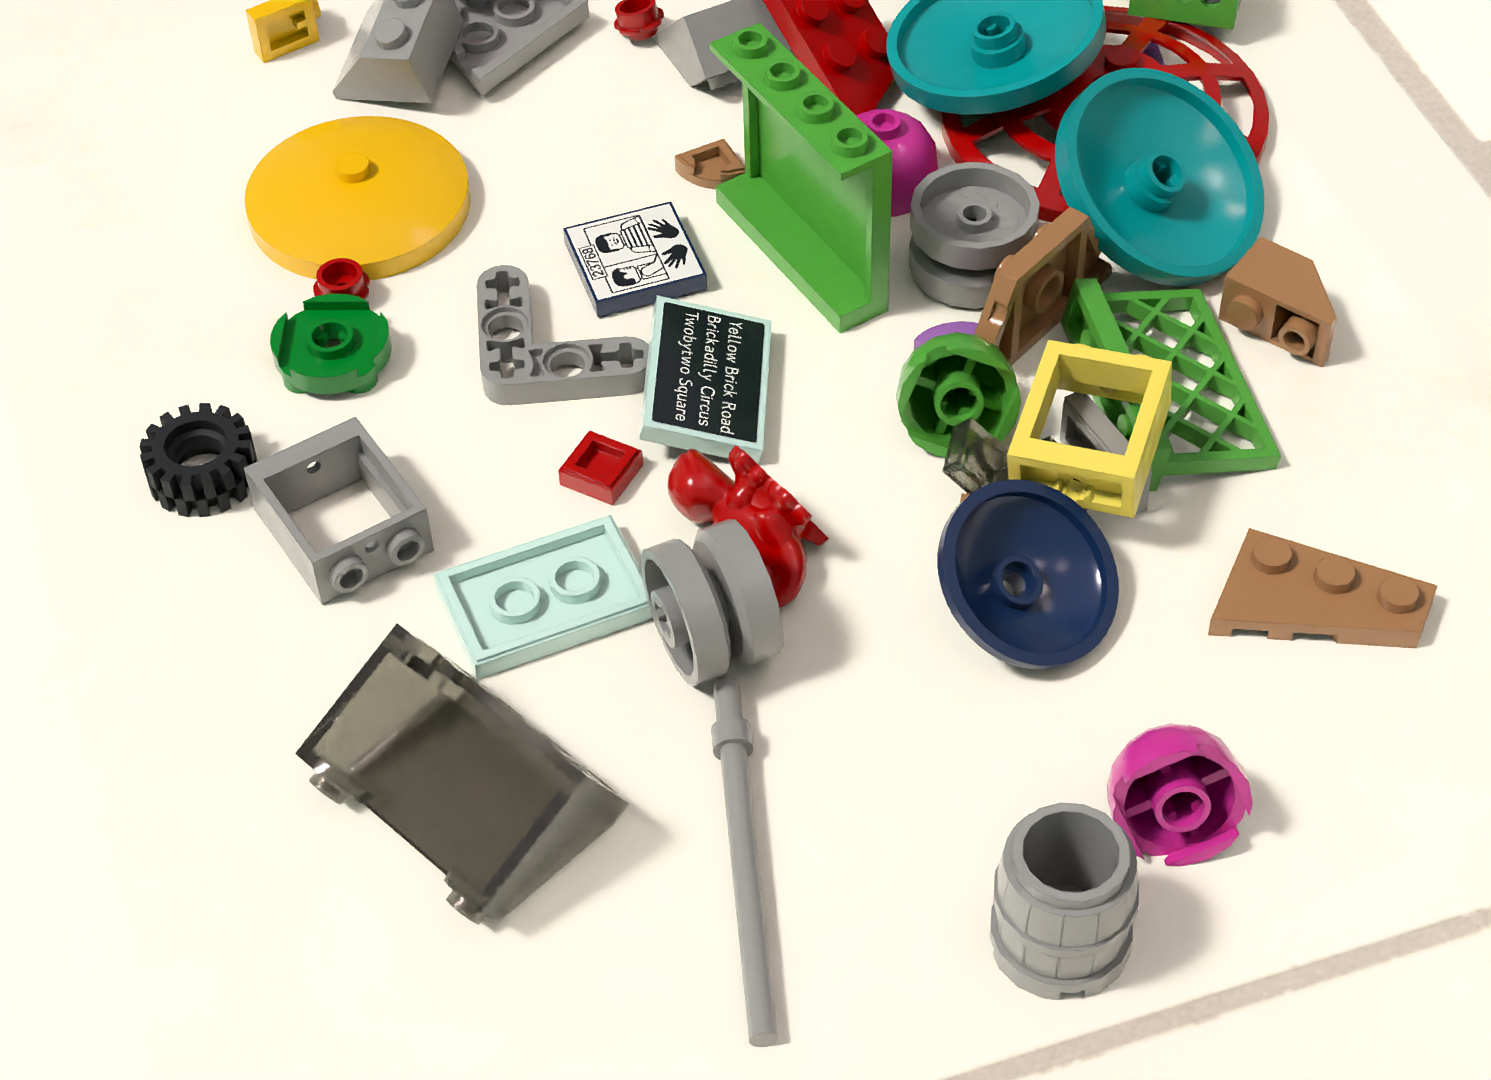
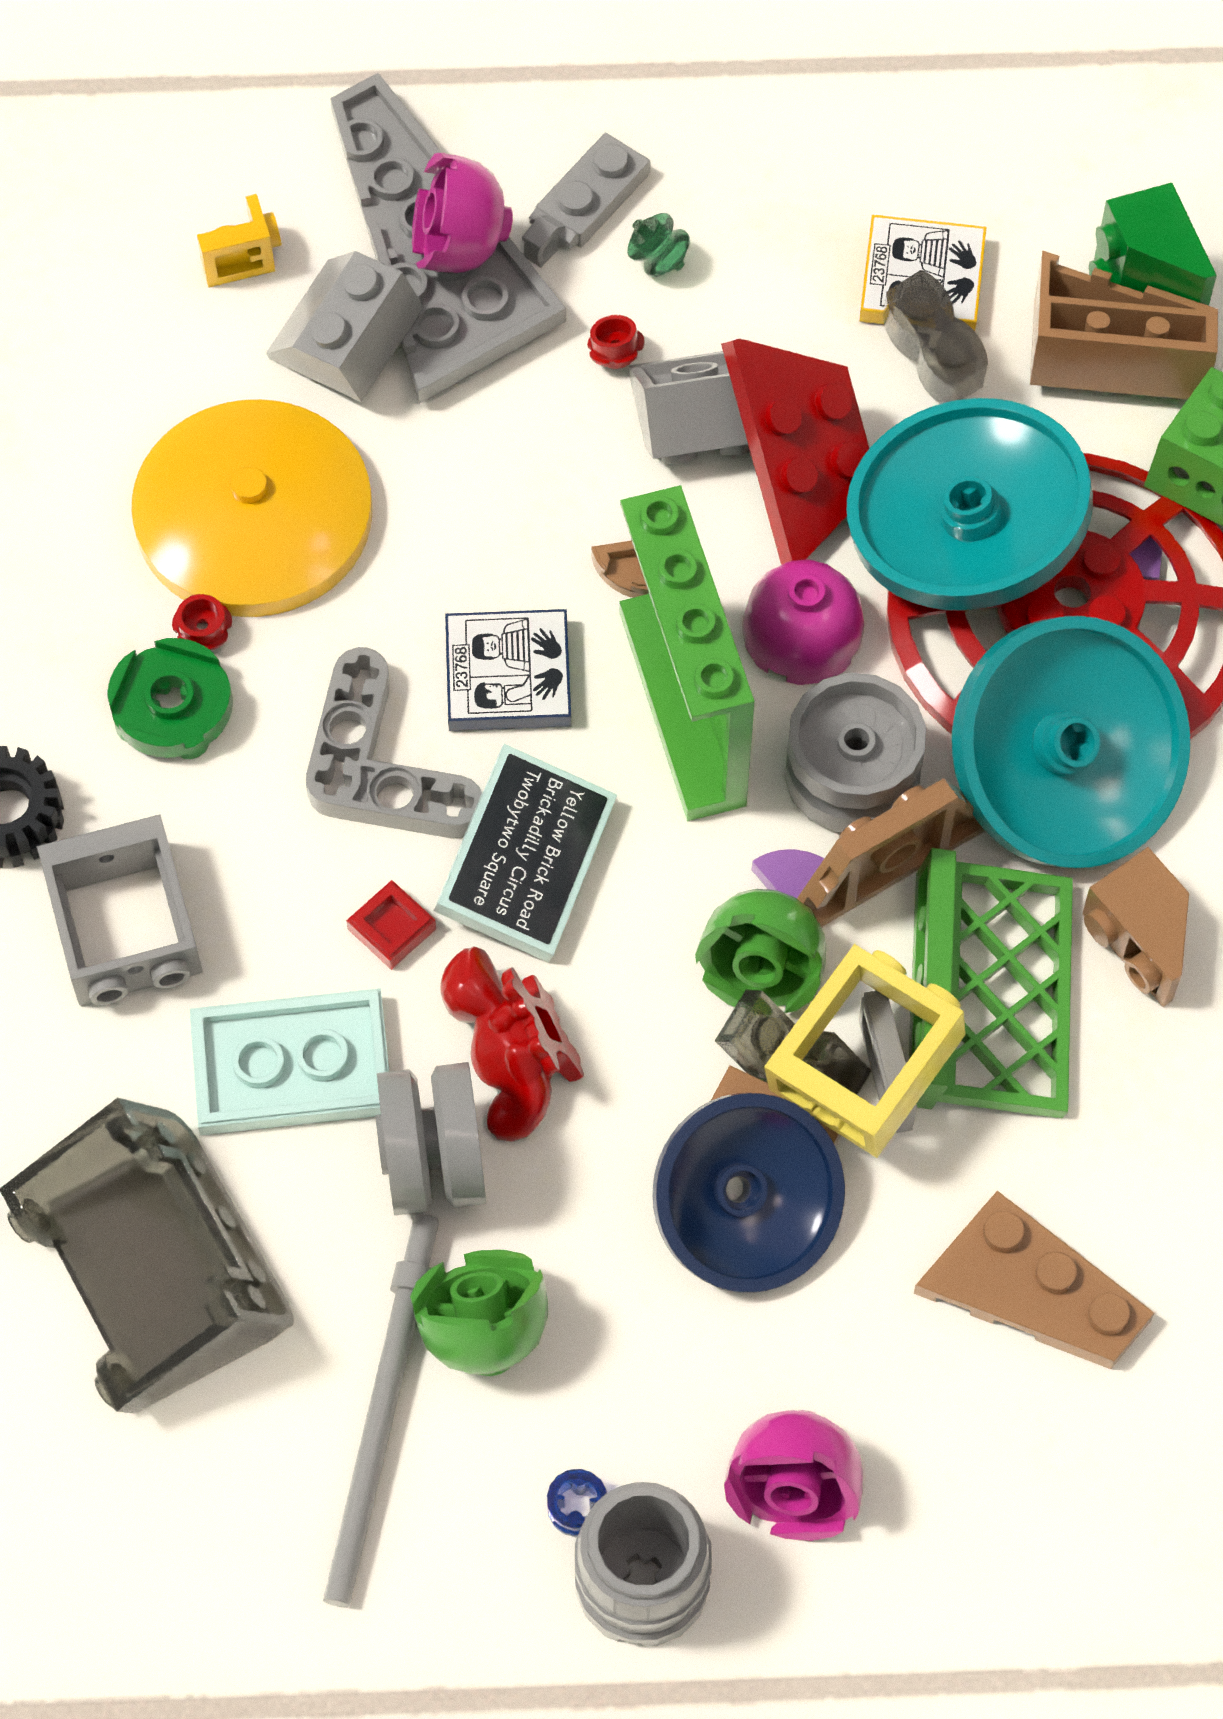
camera: 15 degrees right, 15 degrees up
none -> bright green cylinder [410,1249,548,1376]
none -> clear blue bush [547,1469,607,1537]

